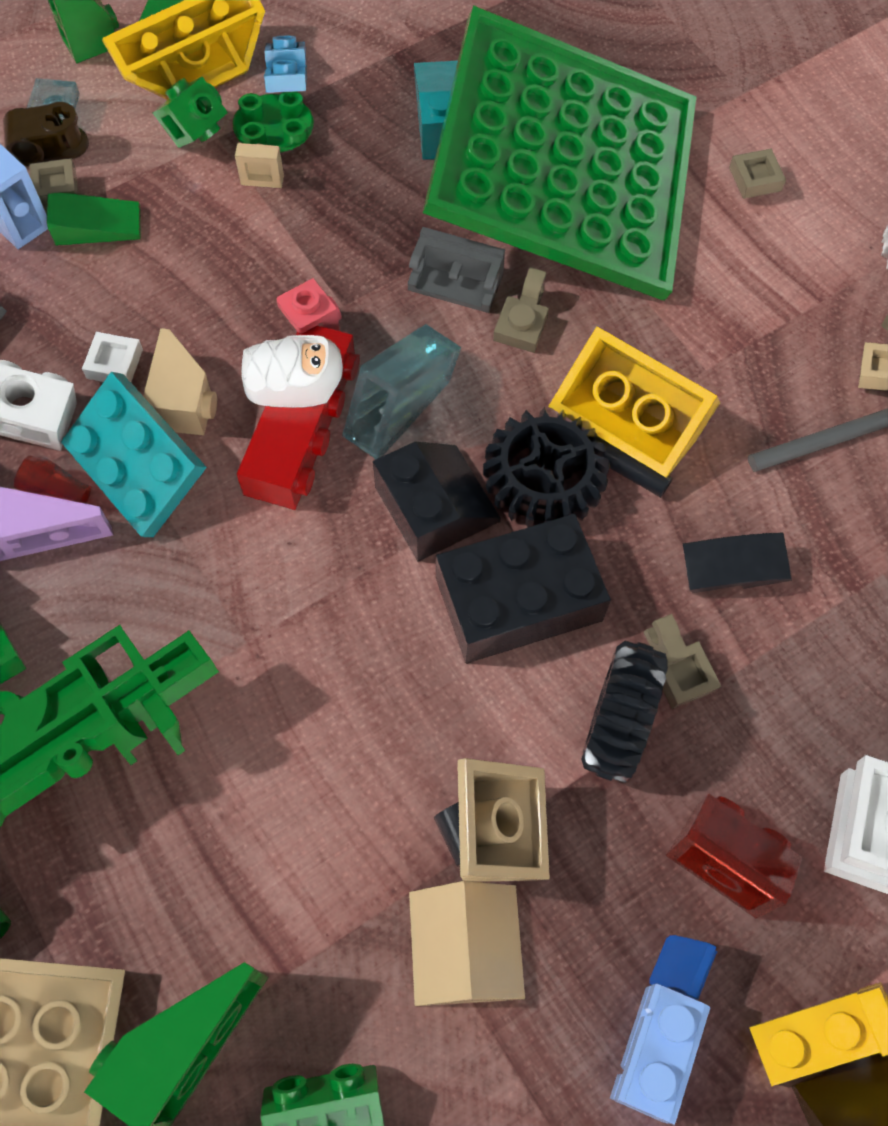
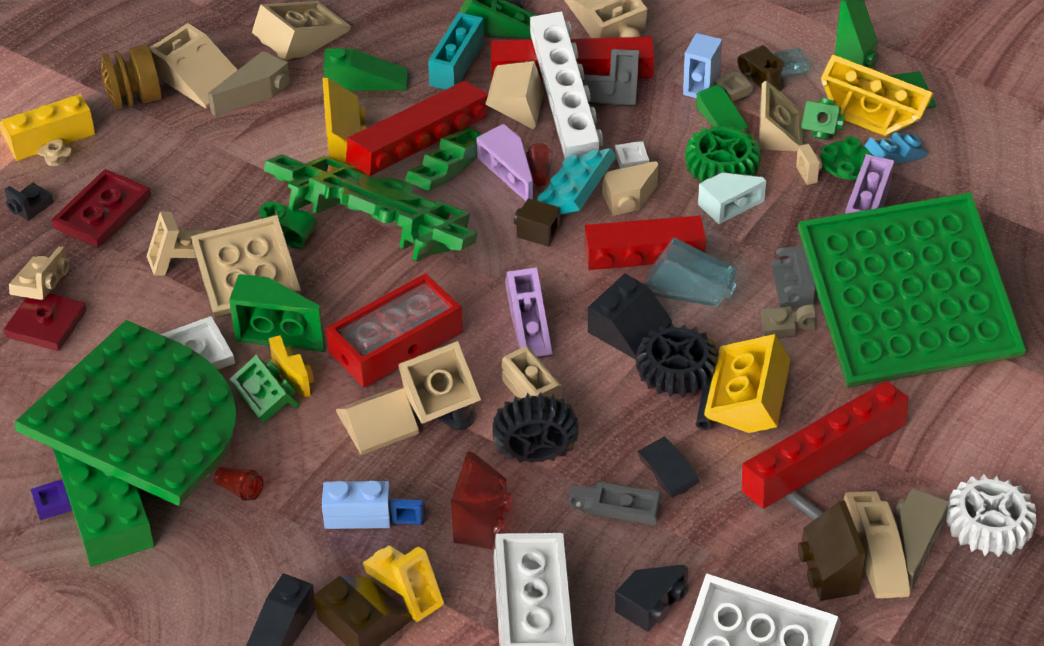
camera: 70 degrees right, 20 degrees down
white piece [241,335,343,407] -> none
coral bracket [277,278,342,333] -> none
black piece [435,514,611,664] -> none
dark tan plate [643,614,722,709] -> none
dark tan plate [729,148,786,199] -> none
none -> yellow slope [269,335,314,397]
none -> red brick [326,273,463,388]
none -> tan brick [502,346,562,399]
none -> lavender slope [505,267,553,358]
none -> dark brown brick [514,198,560,247]
none -> dark grey hinge [568,482,661,526]
none -> green gear [684,124,761,183]
none -> light aqua slope [698,173,766,224]
none -> red brick [742,380,909,509]
none -> tan slope [759,80,803,151]
none -> lavender brick [845,154,894,214]

